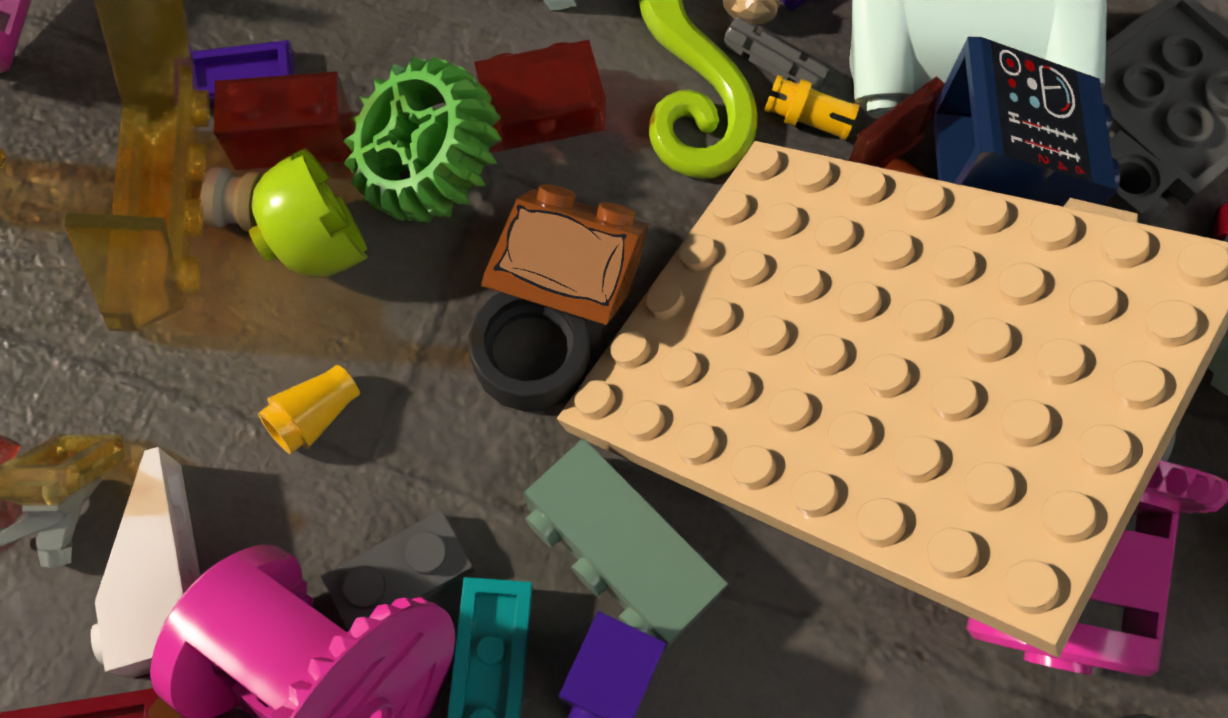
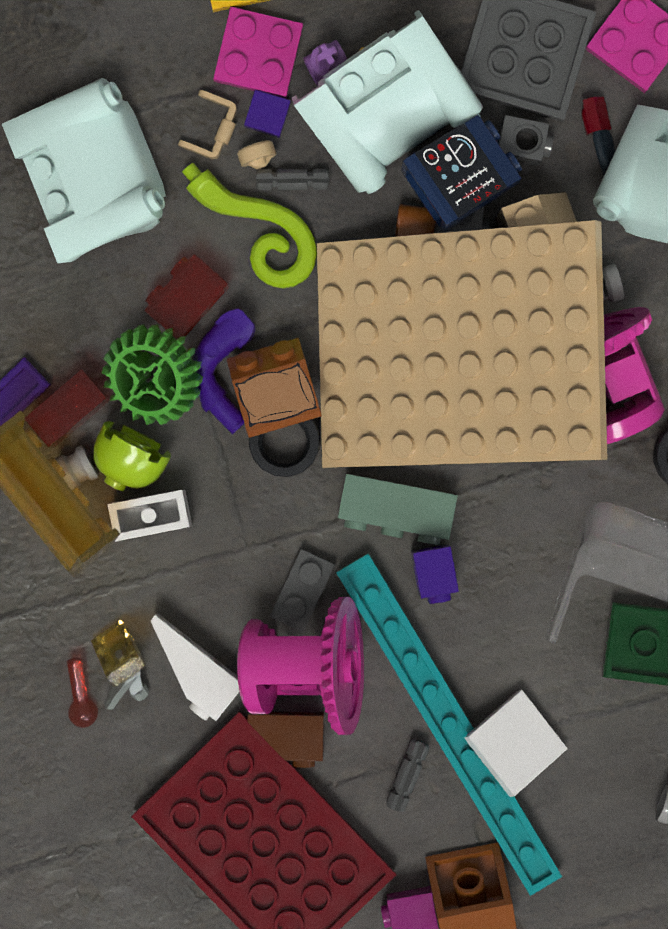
camera: 25 degrees left, 20 degrees up
yellow cone [258,364,360,454] -> none
yellow pin [764,75,860,141] -> none
clear red piece [847,76,945,168] -> none
none -> white brick [107,490,192,542]
none -> dark purple piece [193,309,256,435]

